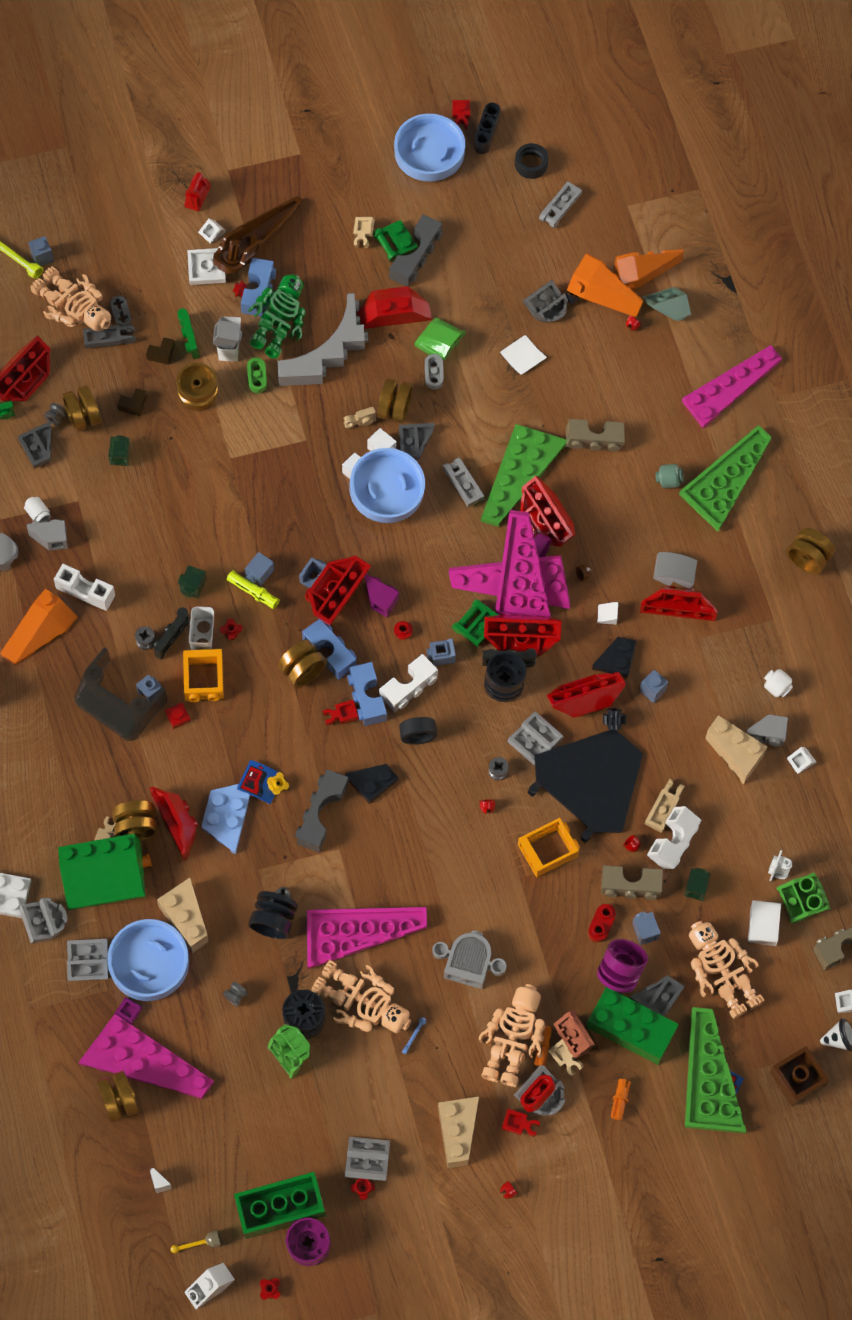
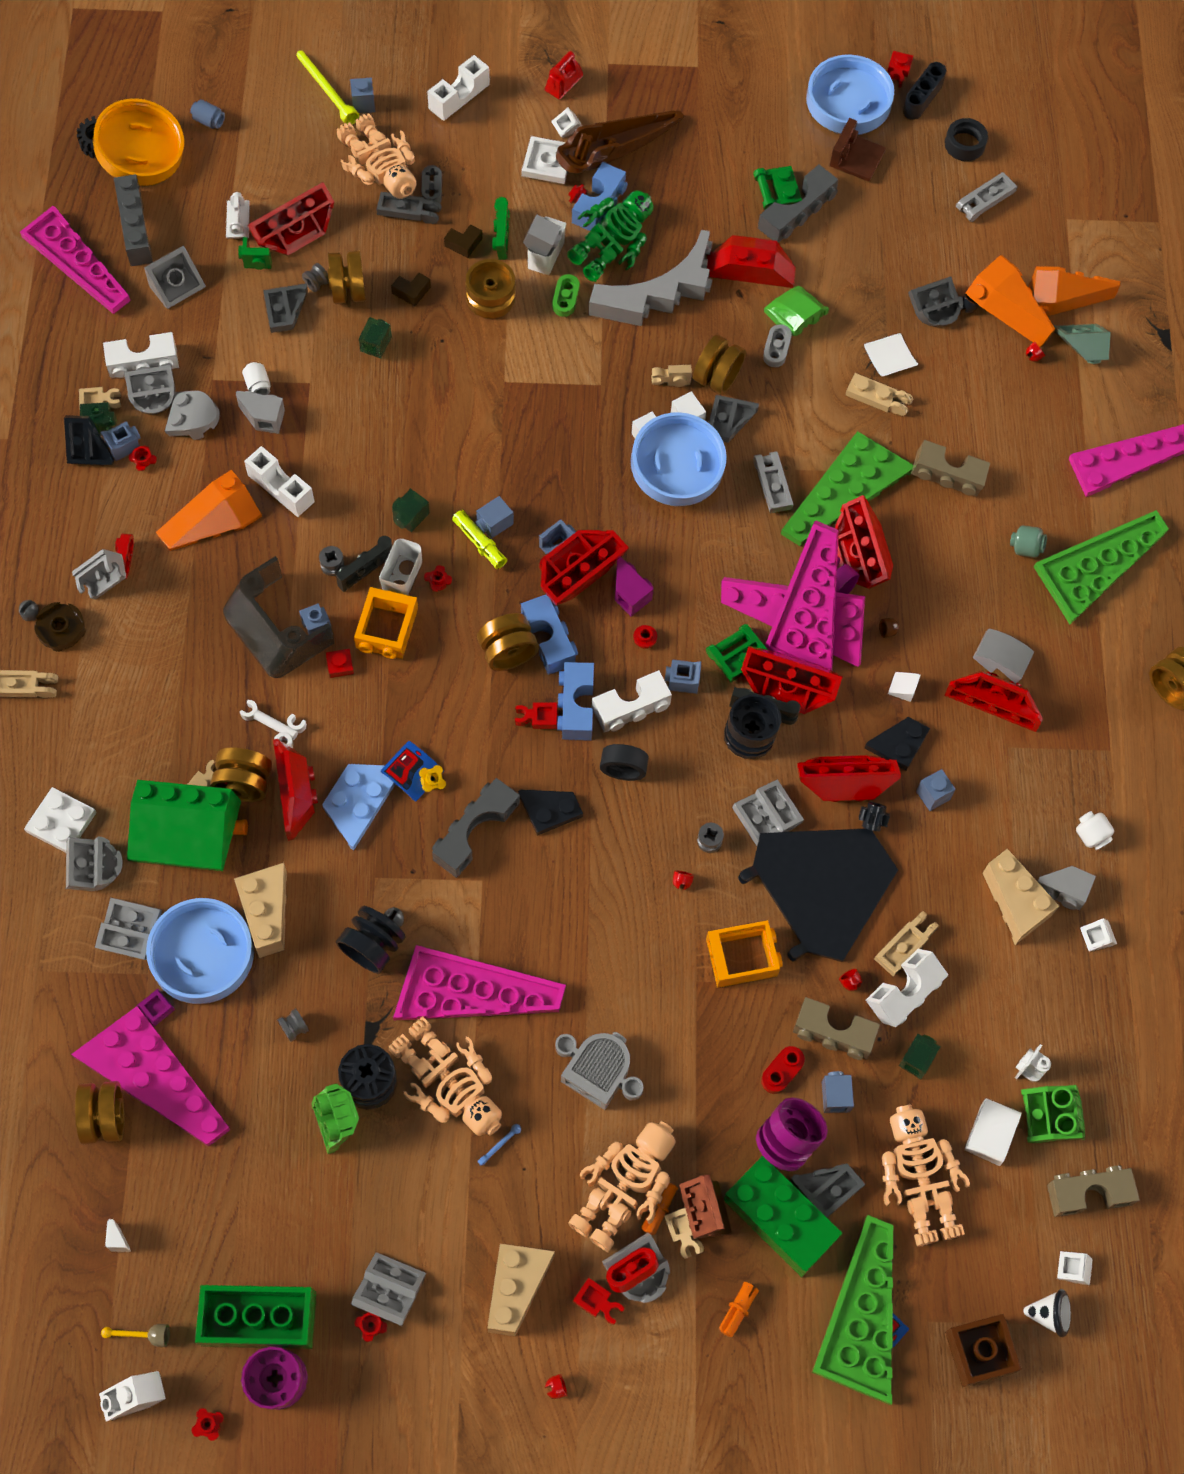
camera: 15 degrees right, 0 degrees up
tan plate [353,217,375,248] -> none
none -> white bar [240,700,307,748]
none -> white arch [427,55,490,121]
none -> copper bracket [830,118,886,181]
none -> tan hinge [845,373,913,416]

